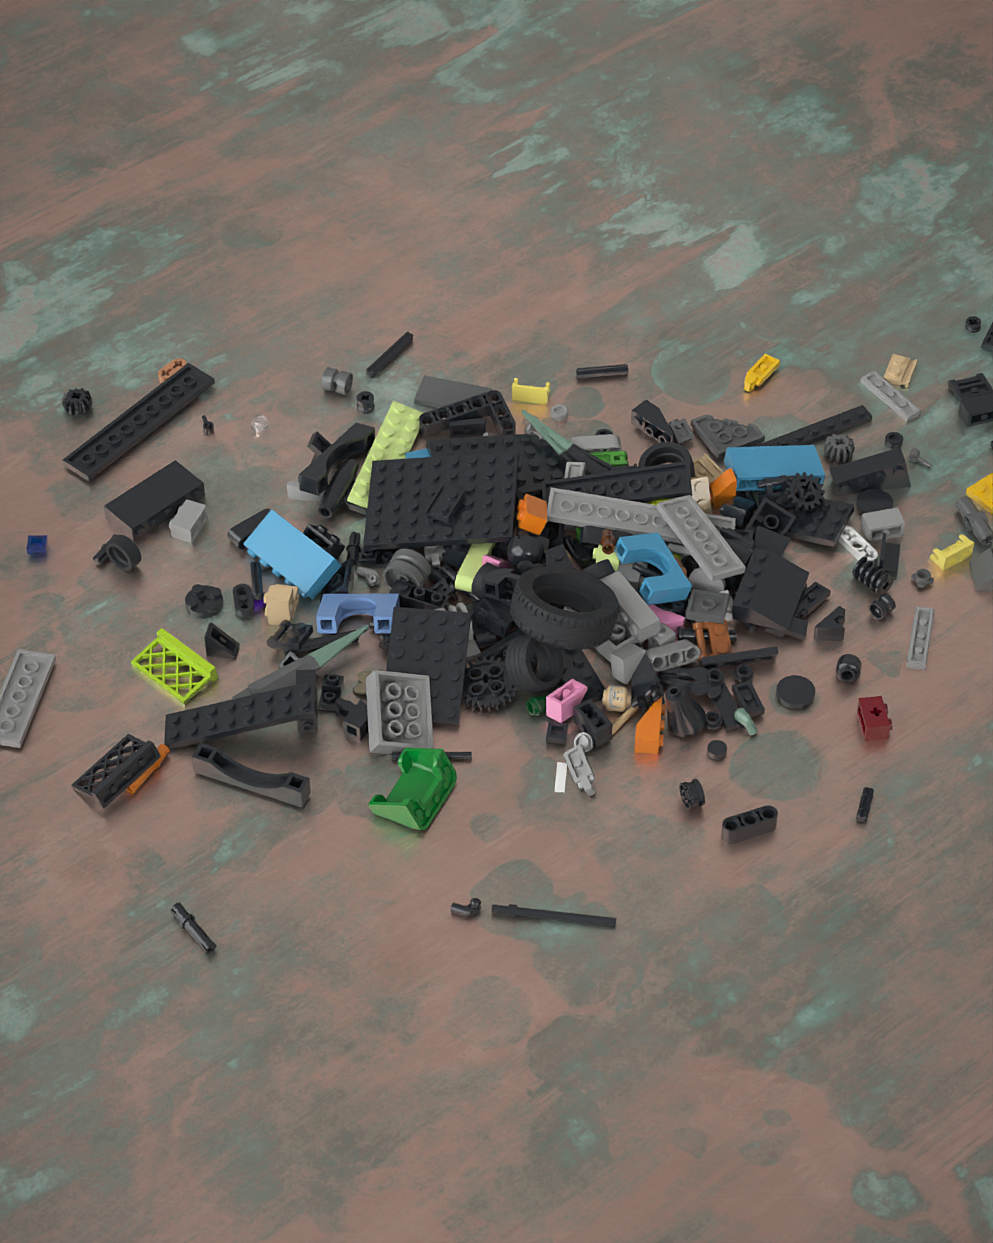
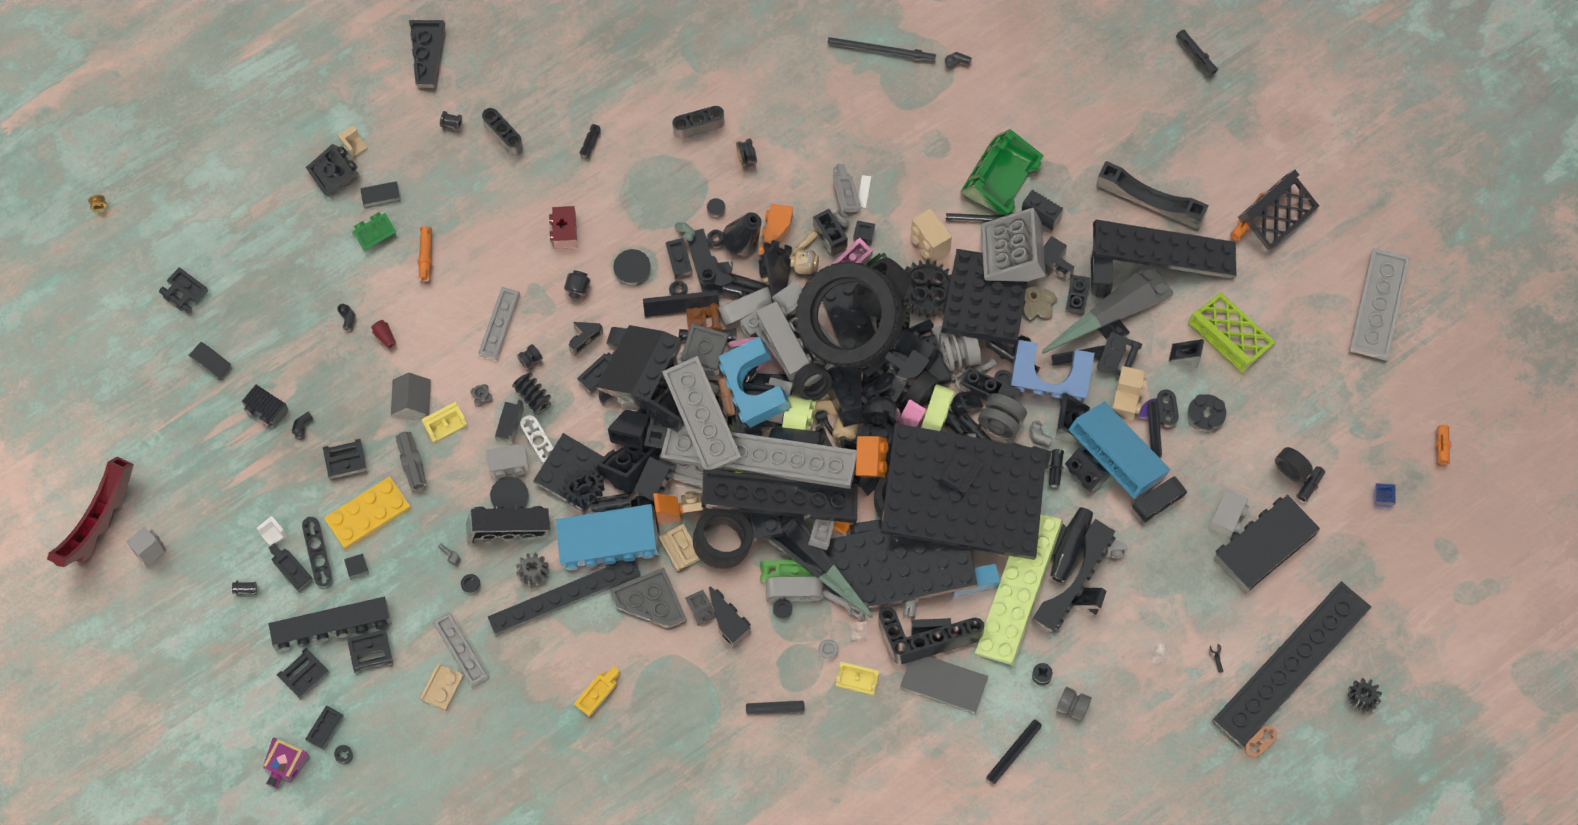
camera: 175 degrees left, 20 degrees up
reddish brown pin [601,529,616,555] -> none
none -> black beam [482,108,523,156]
none -> tan brick [910,208,952,264]
none -> black brick [1021,190,1063,230]

